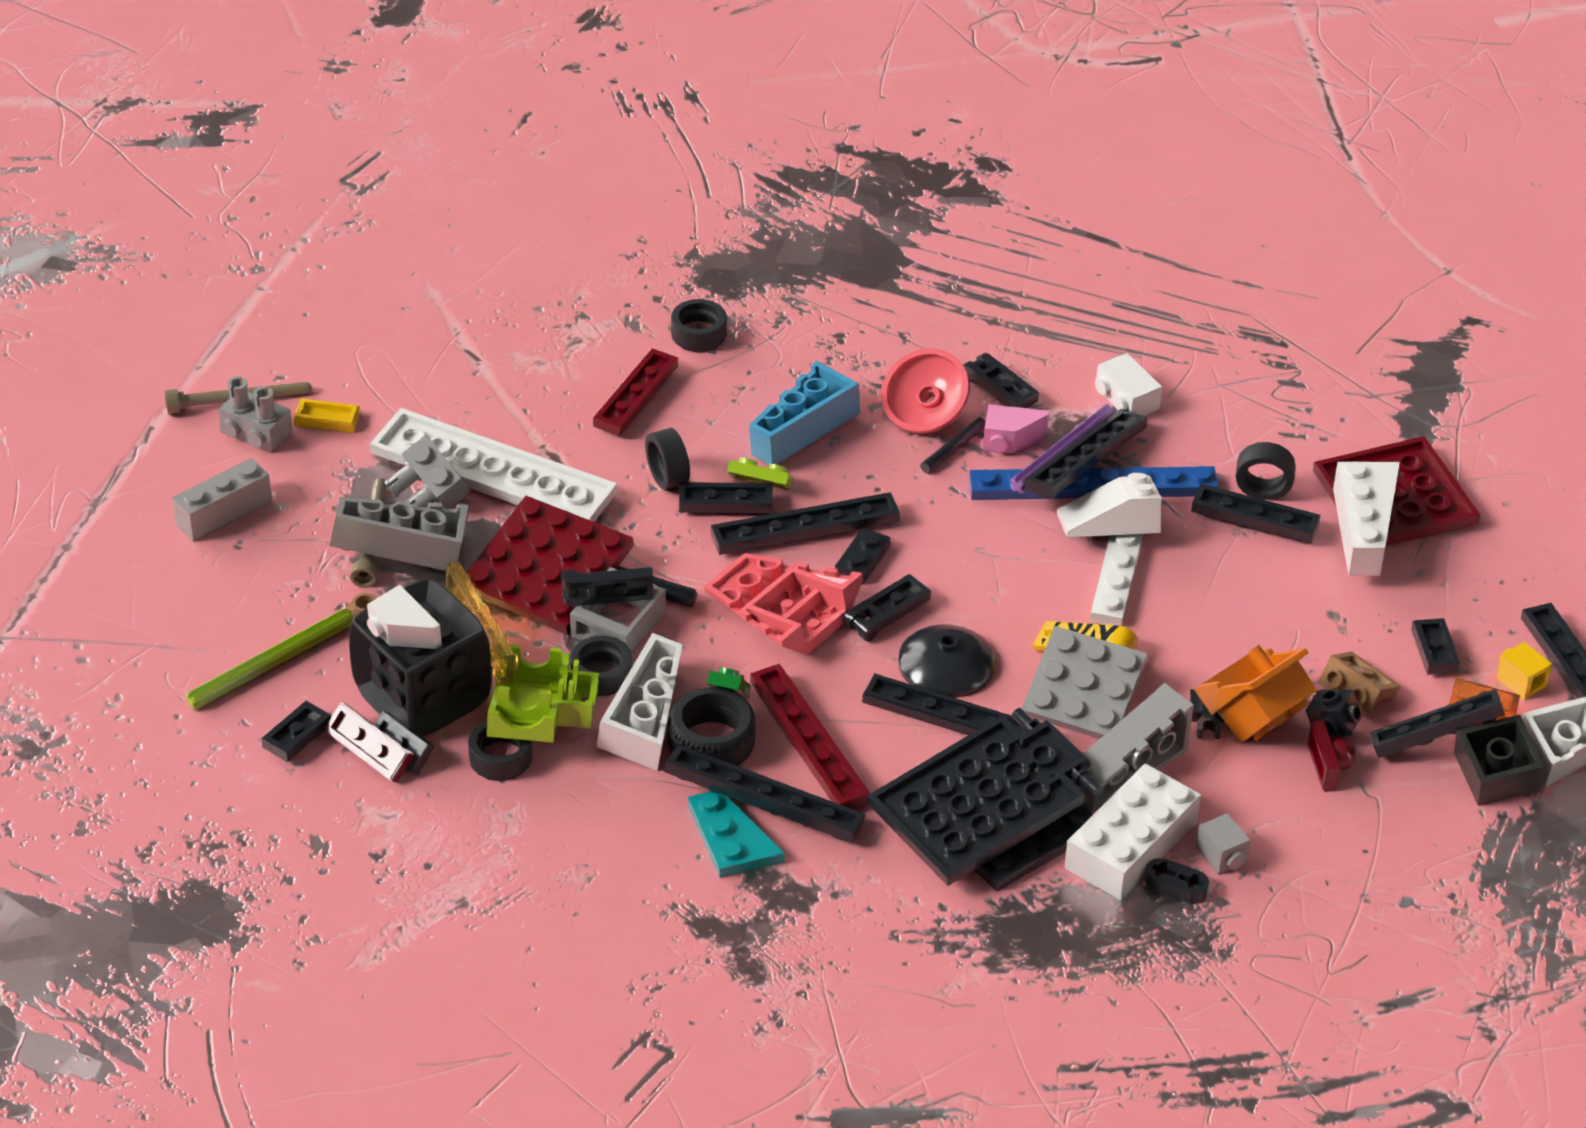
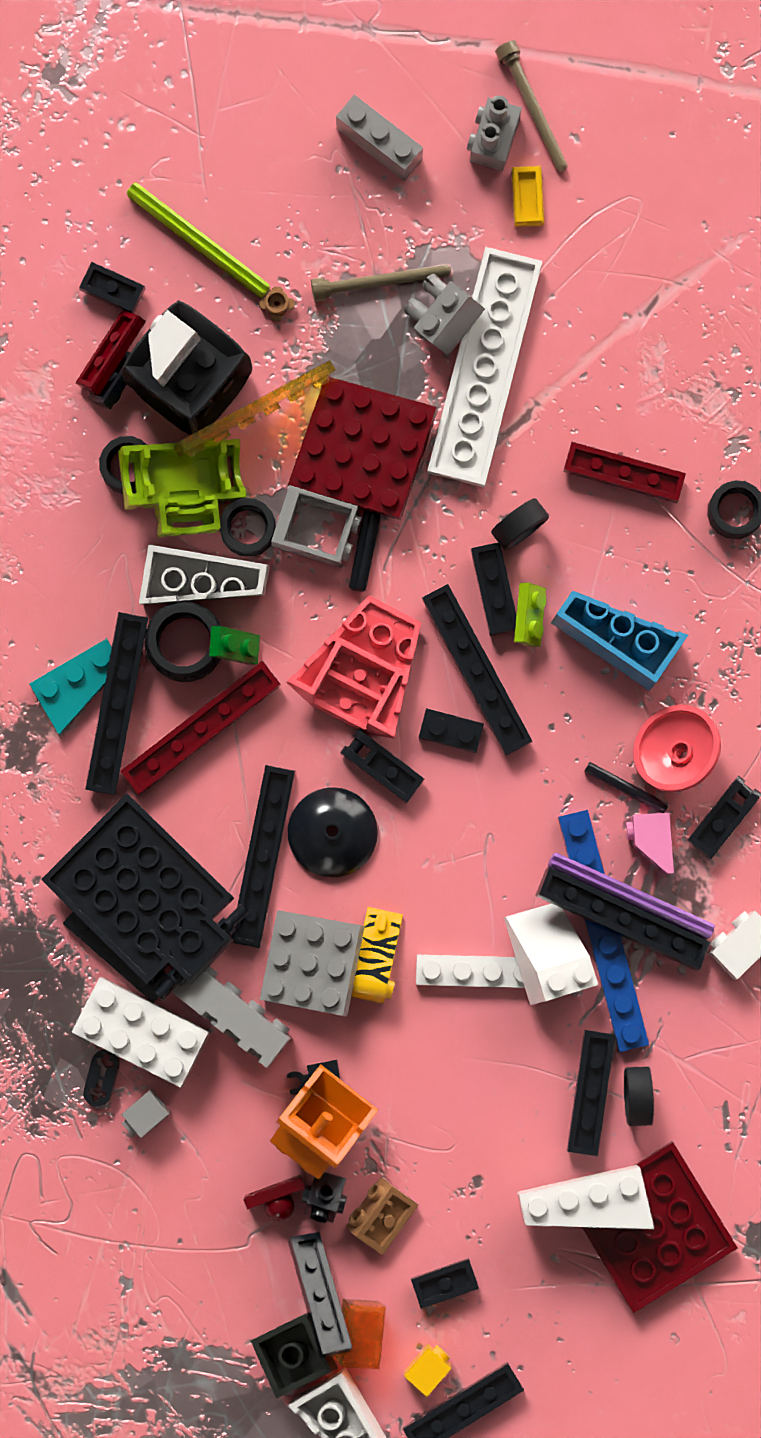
camera: 80 degrees right, 40 degrees up
light grey wedge [329,497,468,572] -> none
black plate [562,567,653,606] -> none

